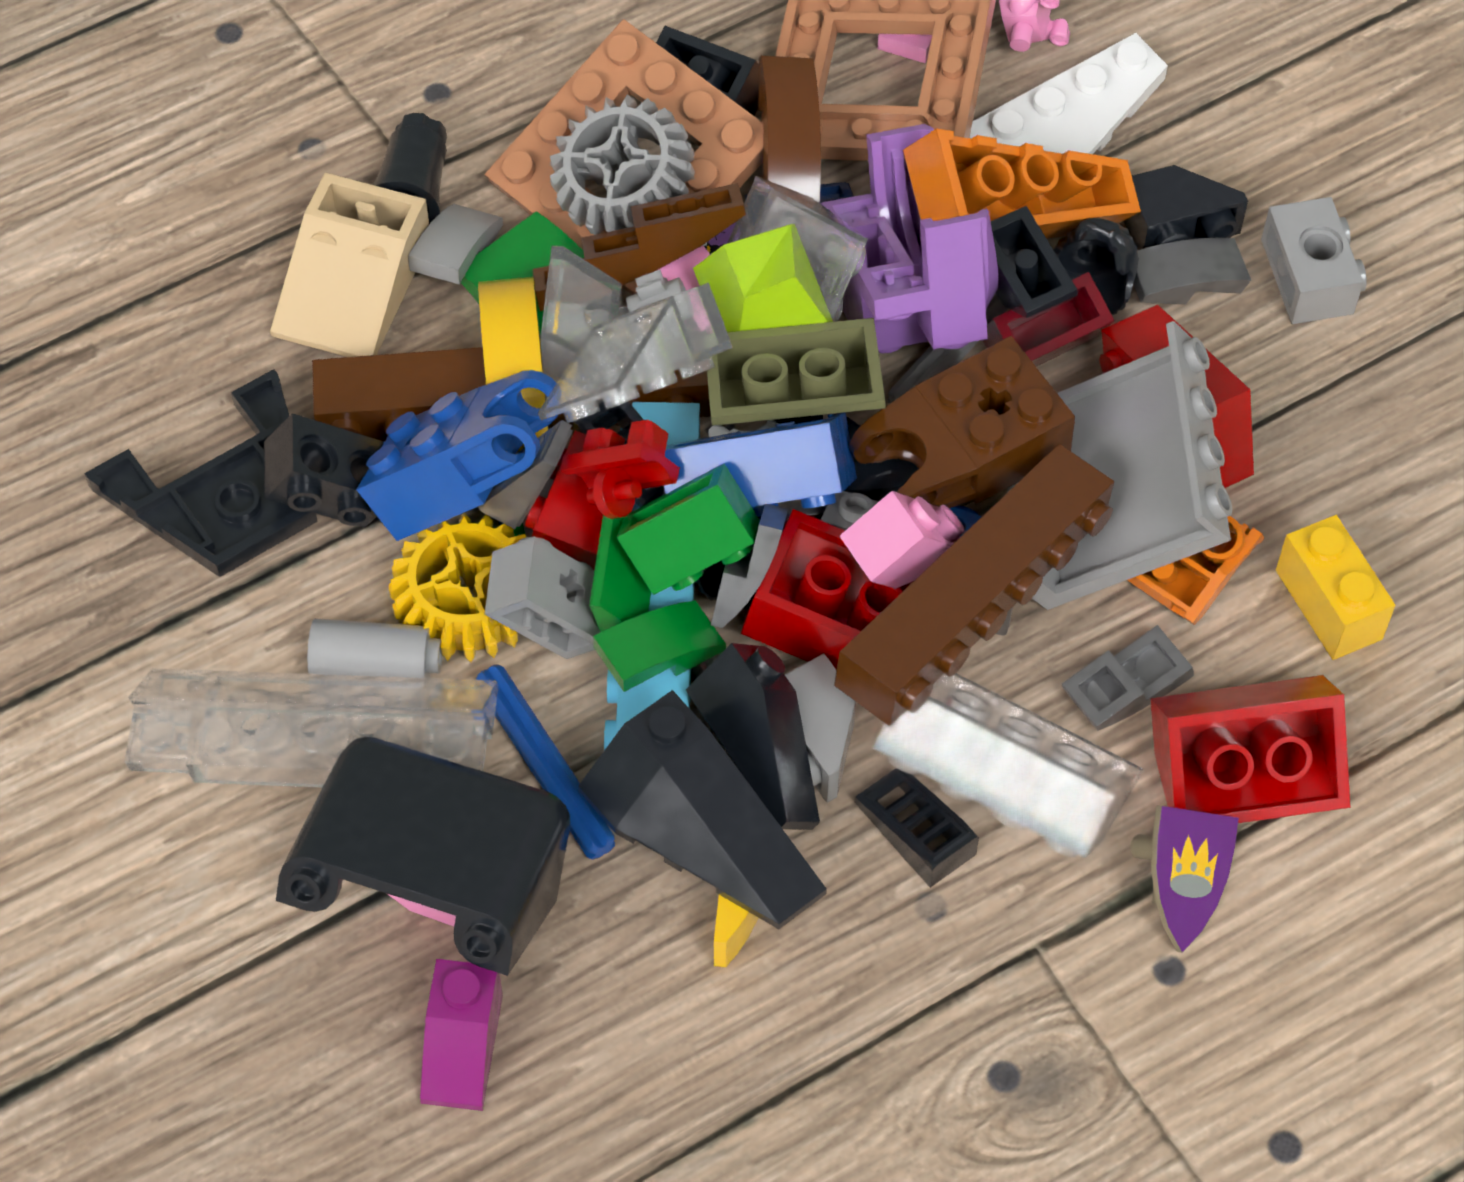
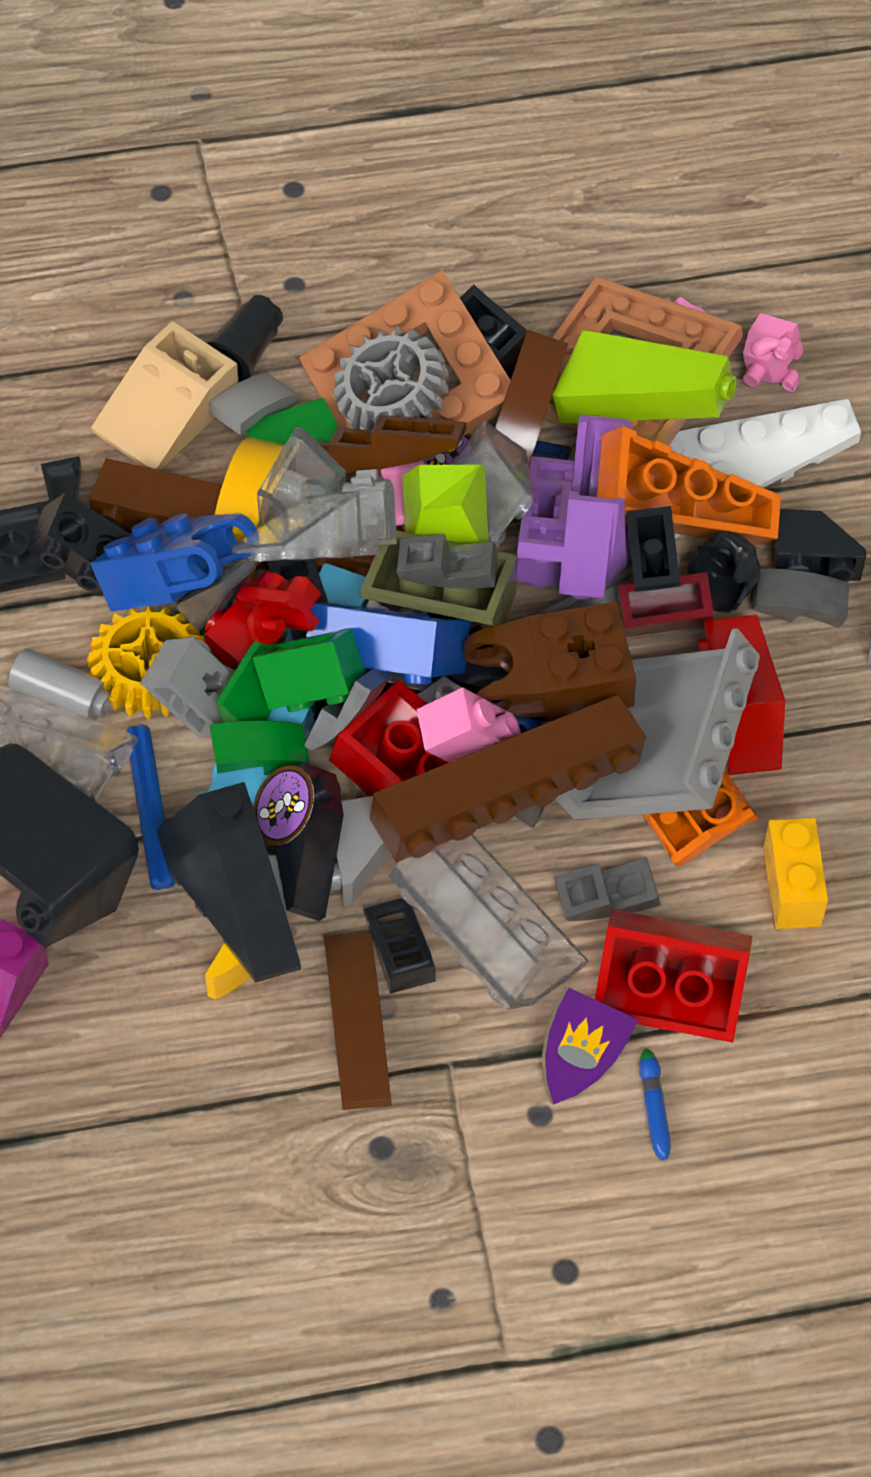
camera: 20 degrees right, 0 degrees up
none -> sticker [253,765,314,845]
none -> reddish brown slope [324,932,391,1110]
none -> flat silver slope [396,534,498,588]
none -> lime slope [552,330,737,424]
none -> blue piece [639,1049,671,1161]

